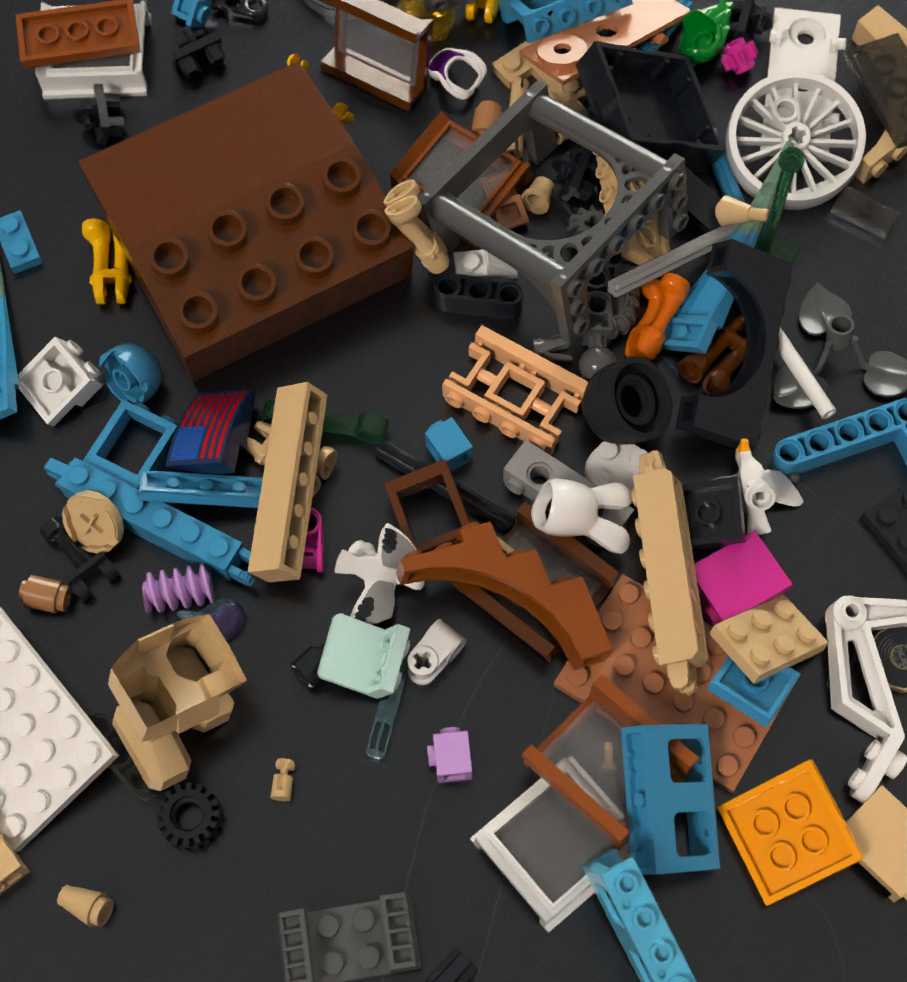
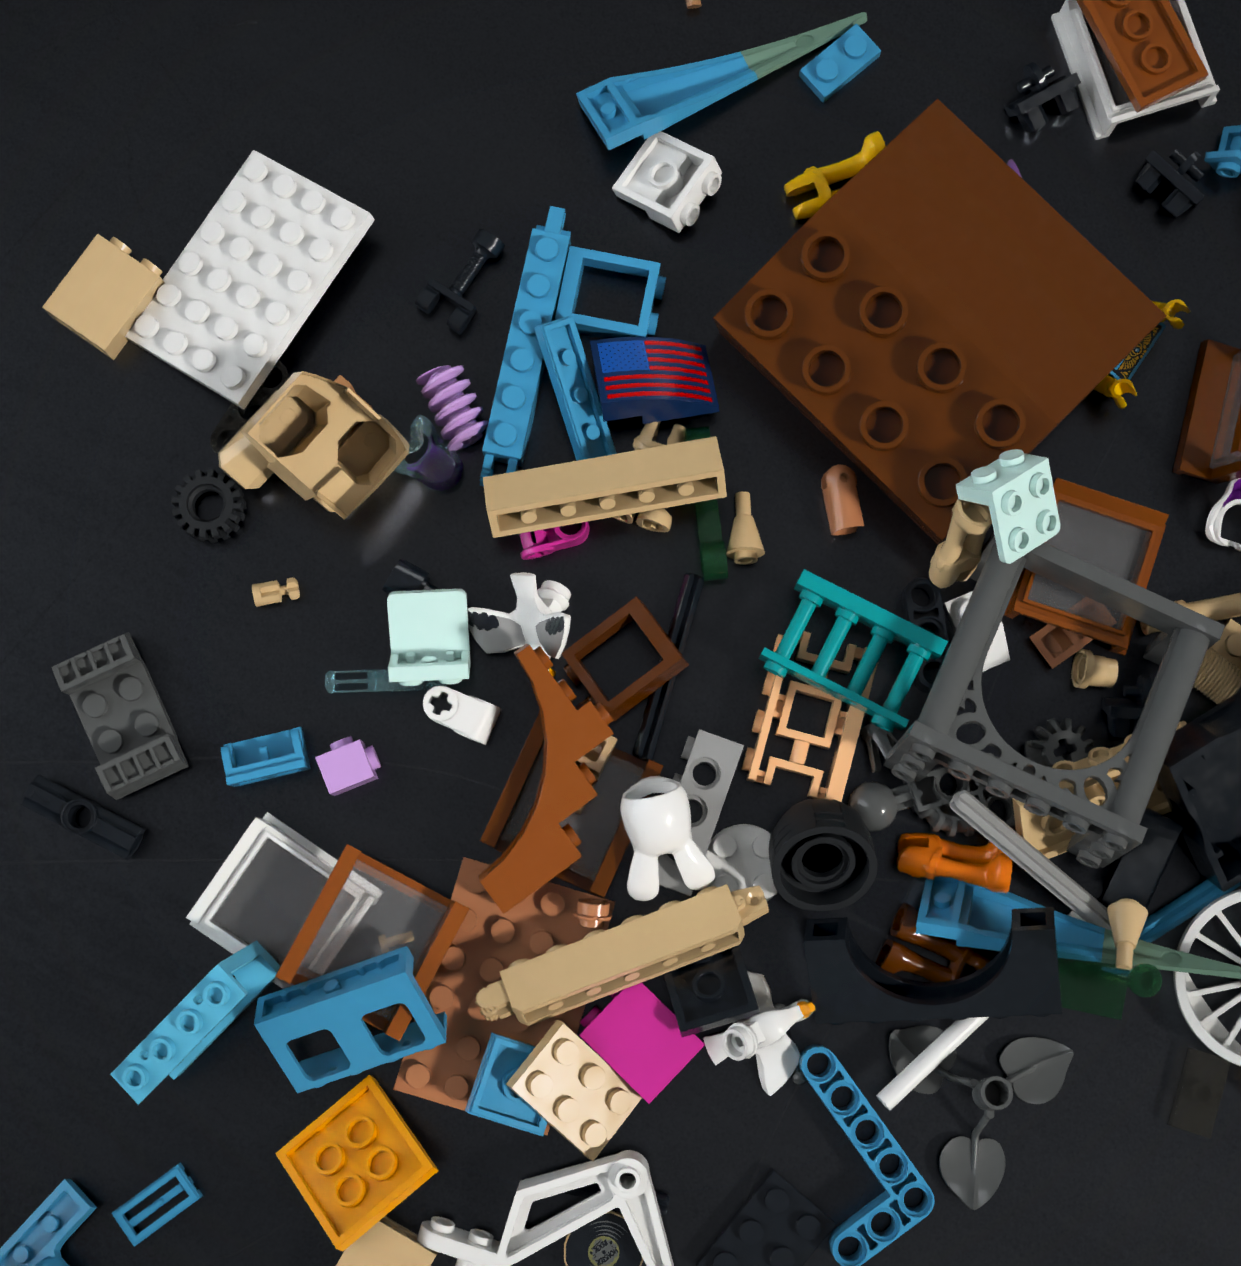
camera: 70 degrees right, 15 degrees up
medium nougat brick [19,575,72,613] -> none
tan cone [57,885,114,927] -> none
tan tile [62,490,124,554] -> none
dark azure cylinder [99,343,162,404] -> none
dark azure brick [425,417,473,472] -> none
medium nougat brick [471,100,503,137] -> none
none -> dark azure hinge [221,727,311,787]
none -> nougat plate [573,898,612,928]
none -> tan cone [726,492,765,565]
none -> teal fence [758,569,948,732]
none -> nougat piece [821,464,864,536]
none -> light aqua bracket [956,449,1060,564]

